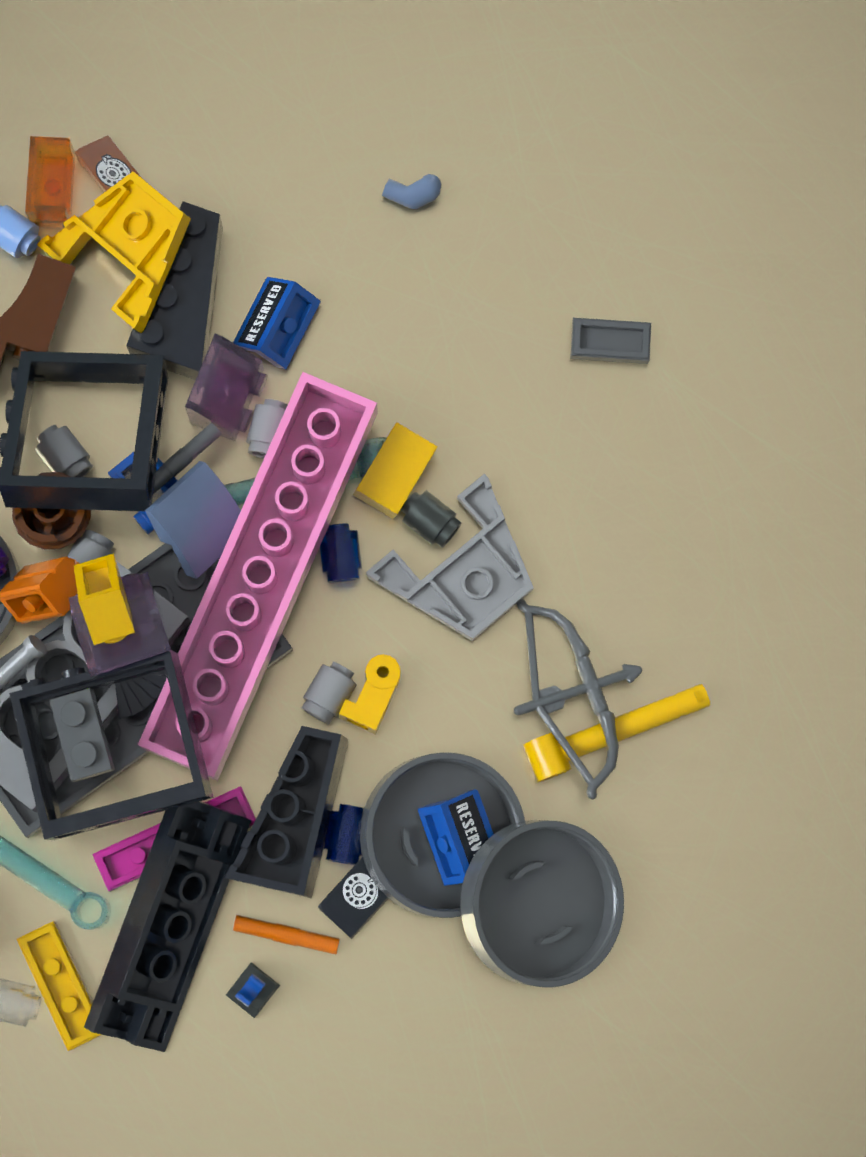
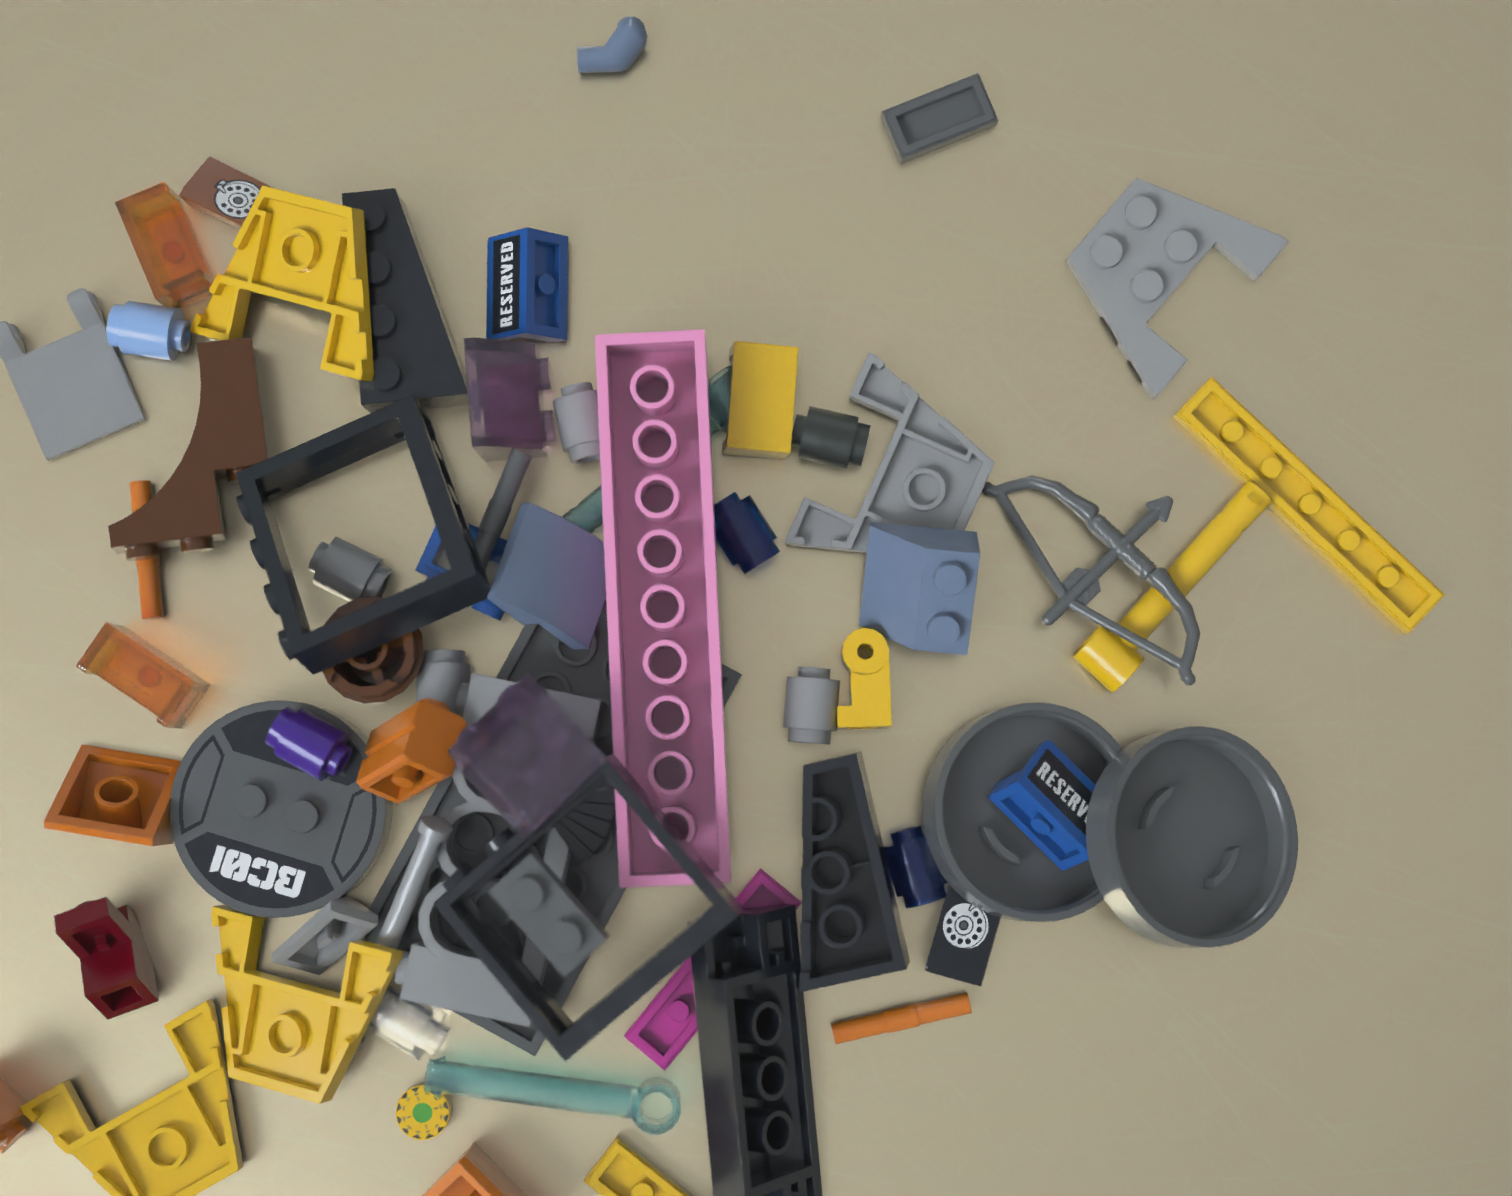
camera: 20 degrees left, 5 degrees up
yellow slope [73,553,135,645] -> none
pearl dark grey piece [226,962,280,1018] -> none
none -> sand blue slope [859,522,980,655]
none -> light grey wing [1066,178,1289,399]
none -> yellow tile [1173,377,1445,634]

